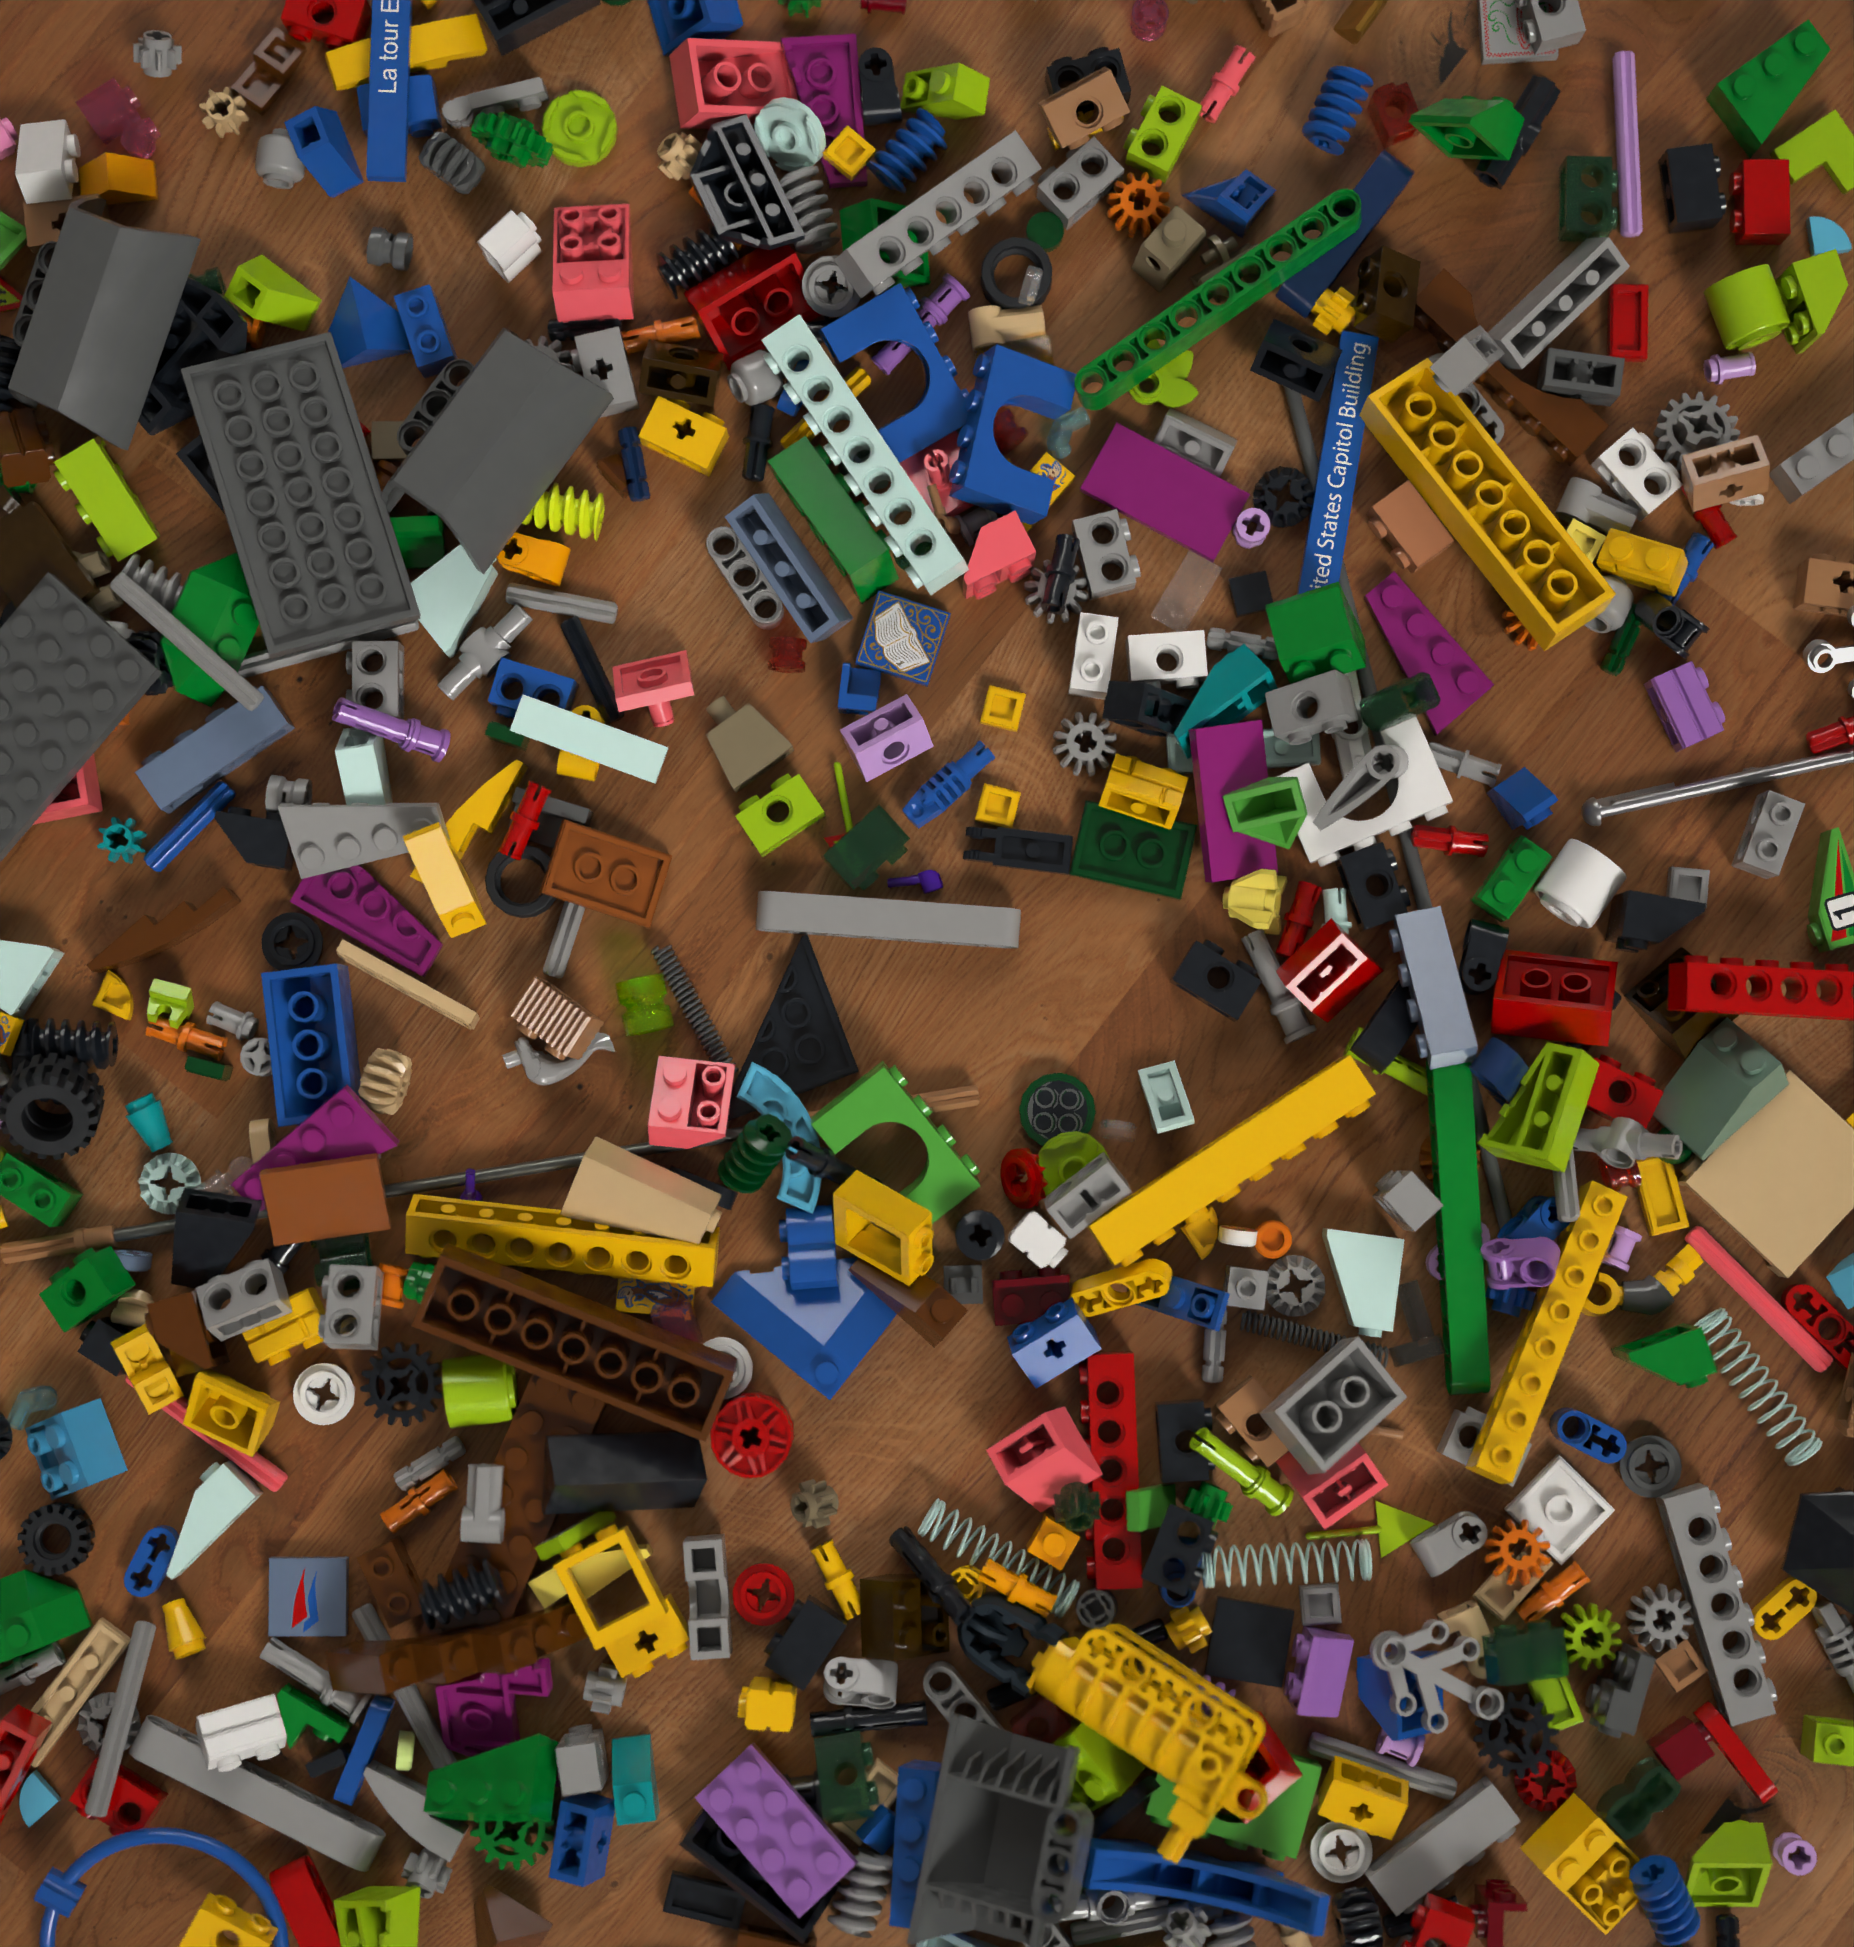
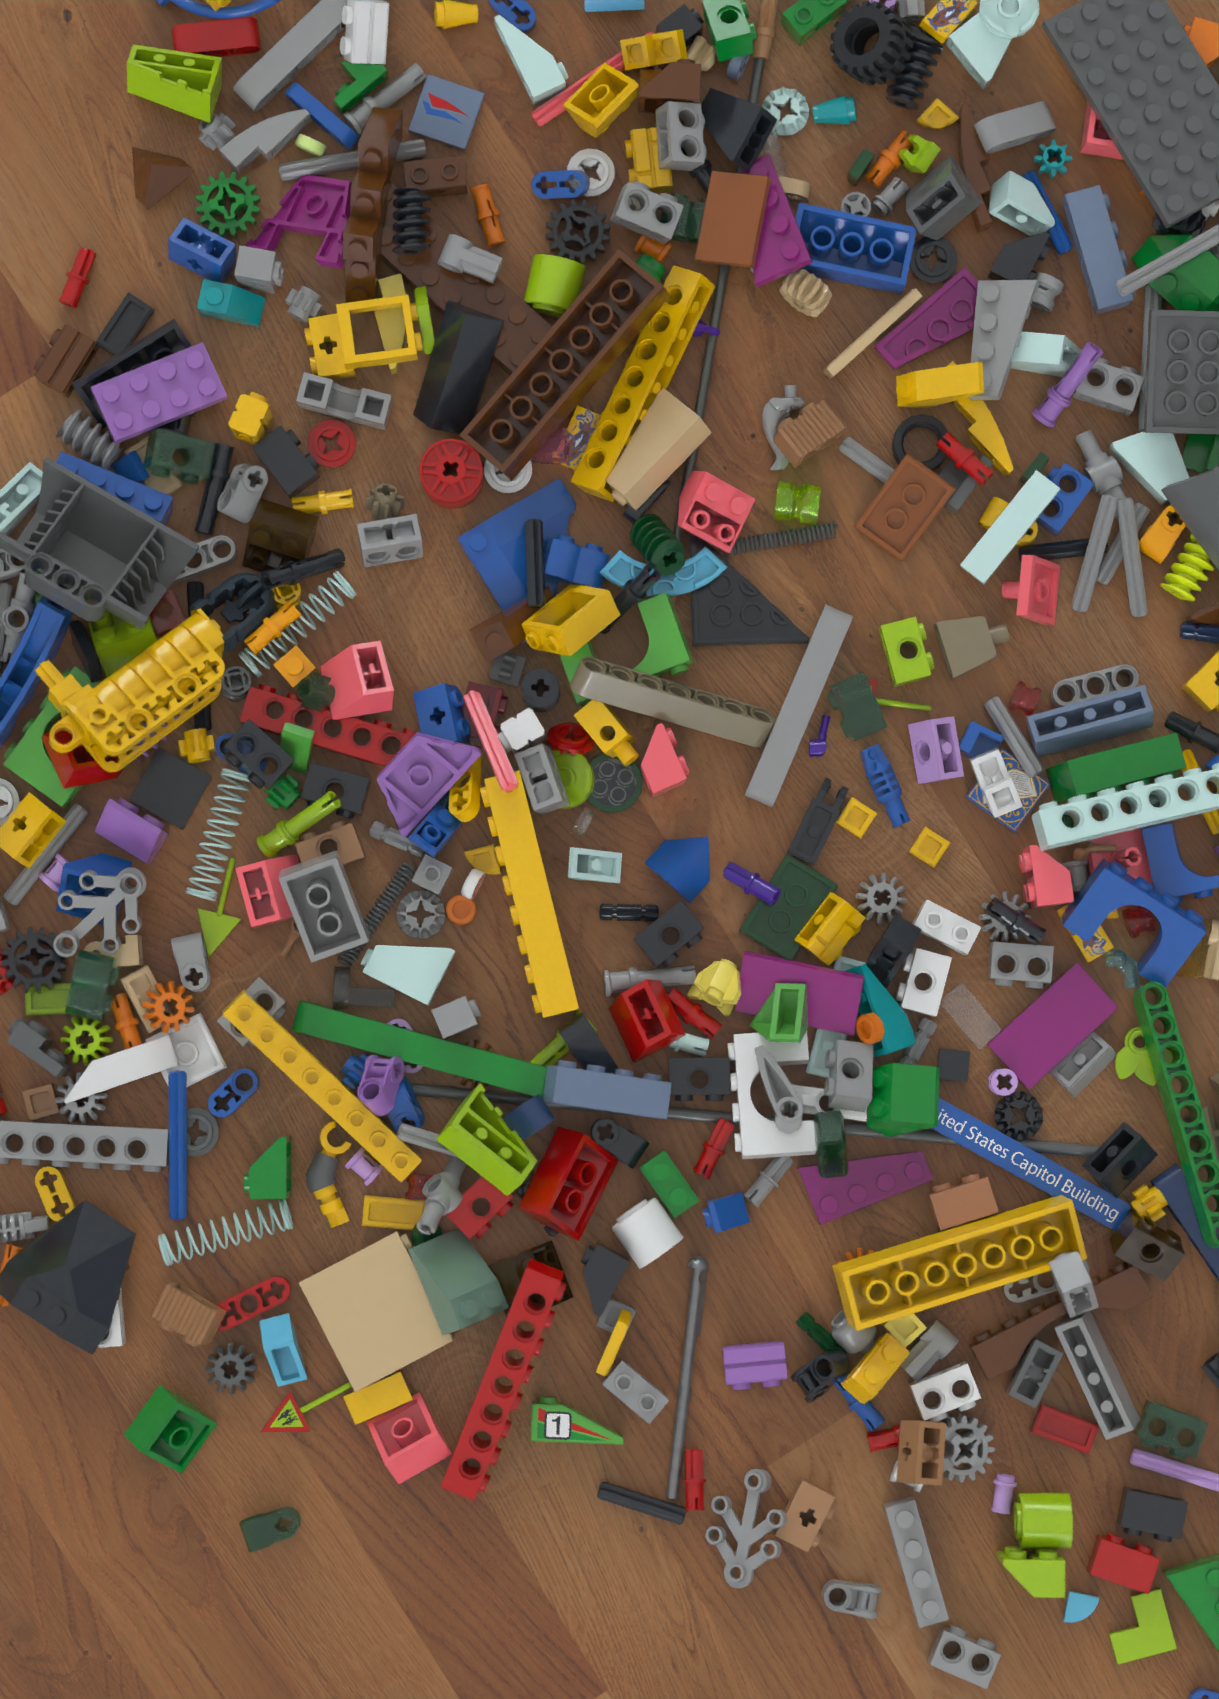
camera: 105 degrees right, 0 degrees up
black tile [305,1742,352,1778] -> none
light grey axle [393,1436,466,1491] -> none
green wedge [423,1733,559,1822] -> none
light grey tile [1298,1582,1342,1626] -> none
coral axle [1684,1226,1834,1372] -> none
none -> white sticker [64,1035,178,1103]
none -> blue axle [168,1070,187,1220]
none -> light grey brick [357,514,423,568]
none -> medium lavender wing [377,732,482,838]
none -> coral axle [463,690,518,792]
none -> black axle [525,519,546,608]
none -> blue beam [531,170,590,199]
none -> dark tan beam [570,657,775,747]
none -> yellow torso [574,700,639,766]
none -> yellow tile [596,1309,632,1377]
none -> black axle [599,904,659,921]
none -> coral slope [640,723,690,798]
none -> blue slope [645,836,710,904]
none -> dark purple axle [723,862,782,906]
none -> orange tile [856,1012,885,1045]
none -> dark grey slope [906,155,982,241]
none -> white slope [969,748,1023,818]
none -> light grey beam [974,101,1057,154]
none -> light grey axle [985,696,1044,778]
none -> light aqua slope [988,170,1055,236]
none -> light grey axle [1071,494,1119,612]
none -> light grey axle [1117,498,1148,617]

